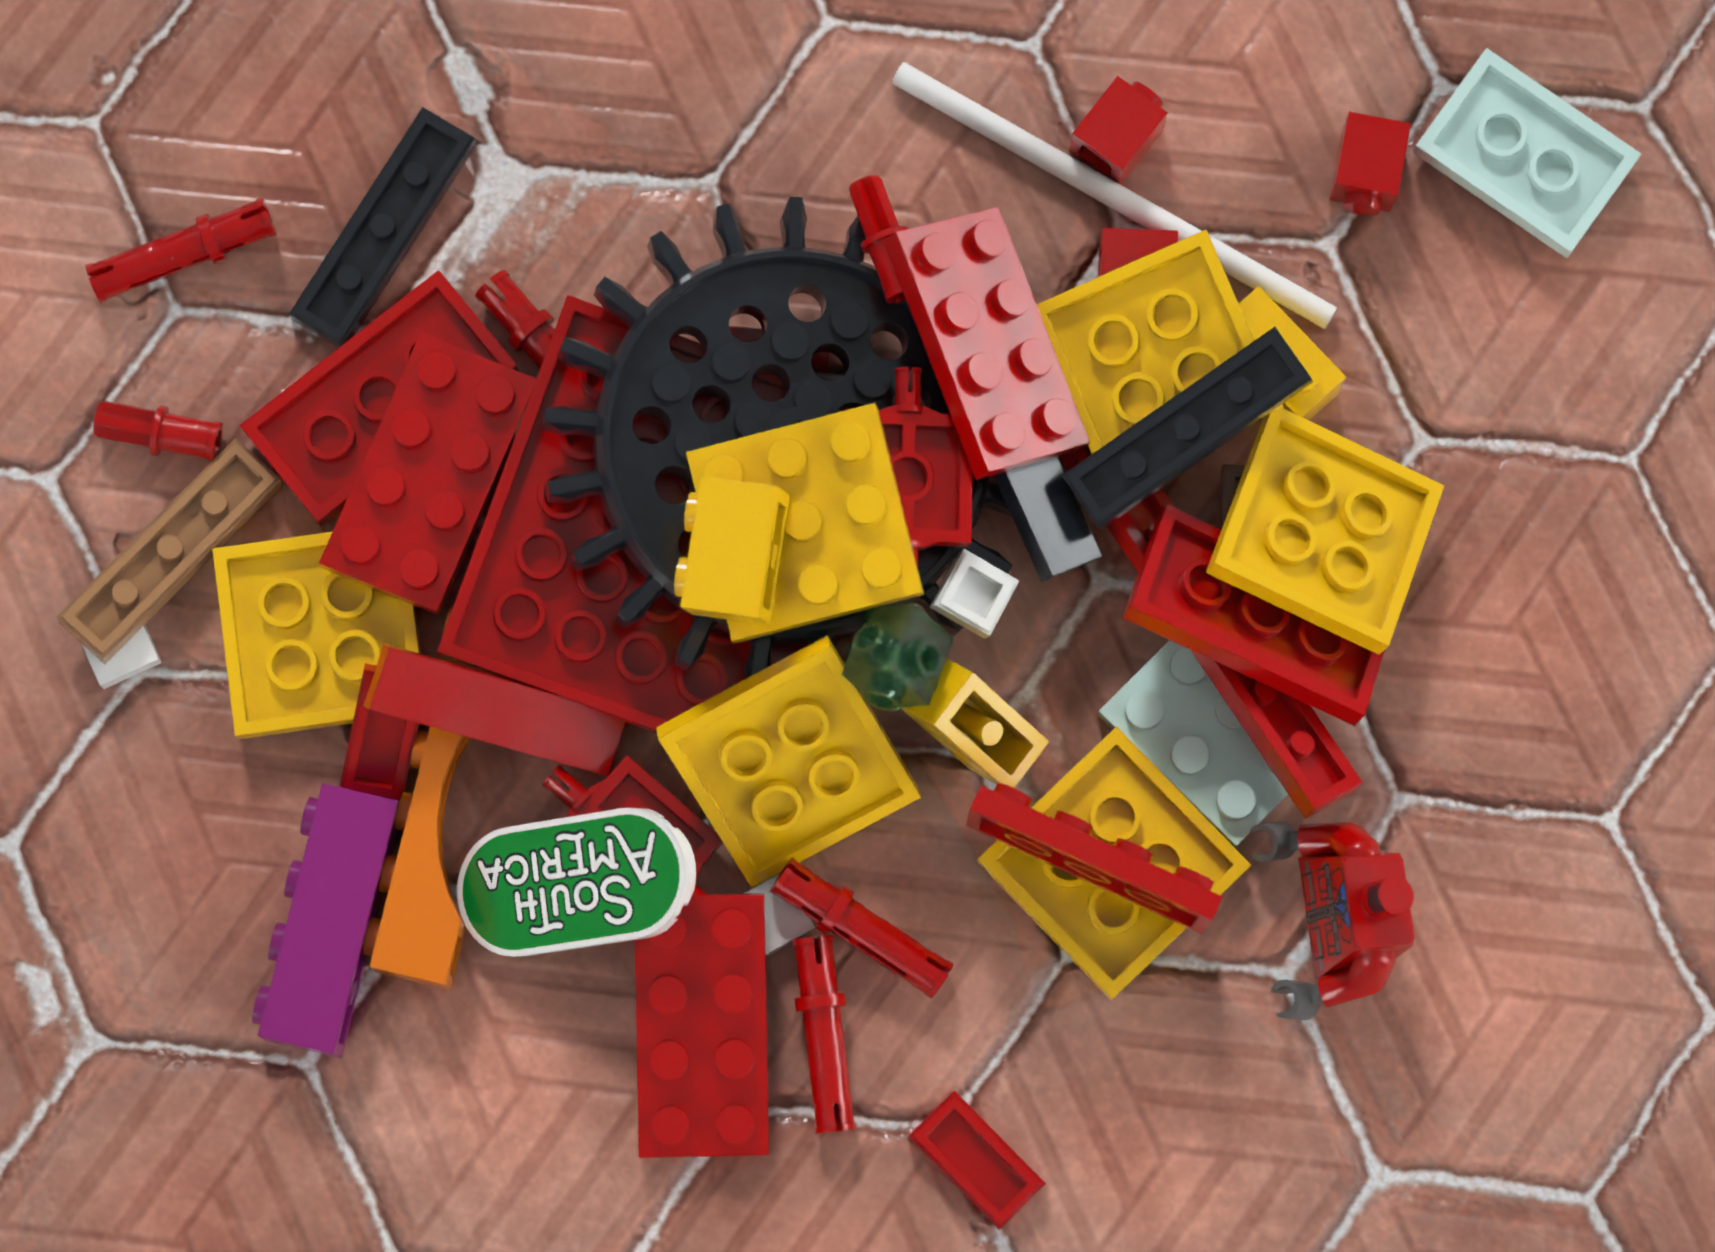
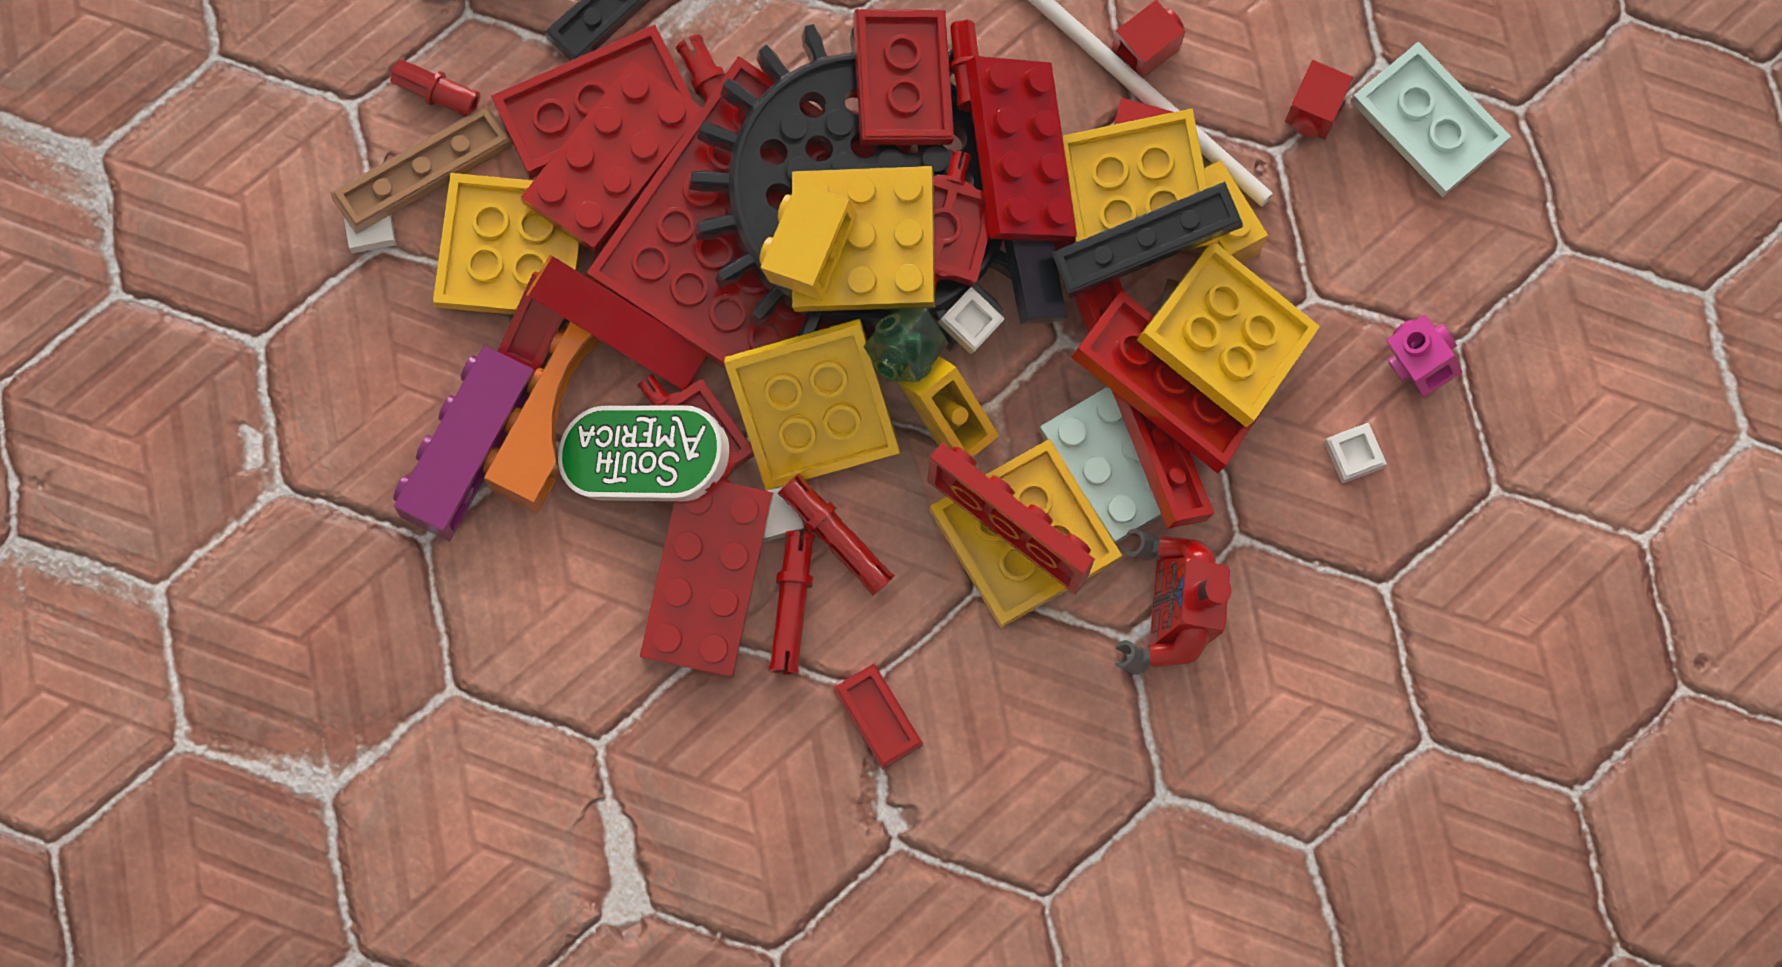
camera: 10 degrees right, 5 degrees down
none -> red tile [853,9,954,145]
none -> white tile [1324,422,1387,484]
none -> dark pink brick [1386,314,1463,398]

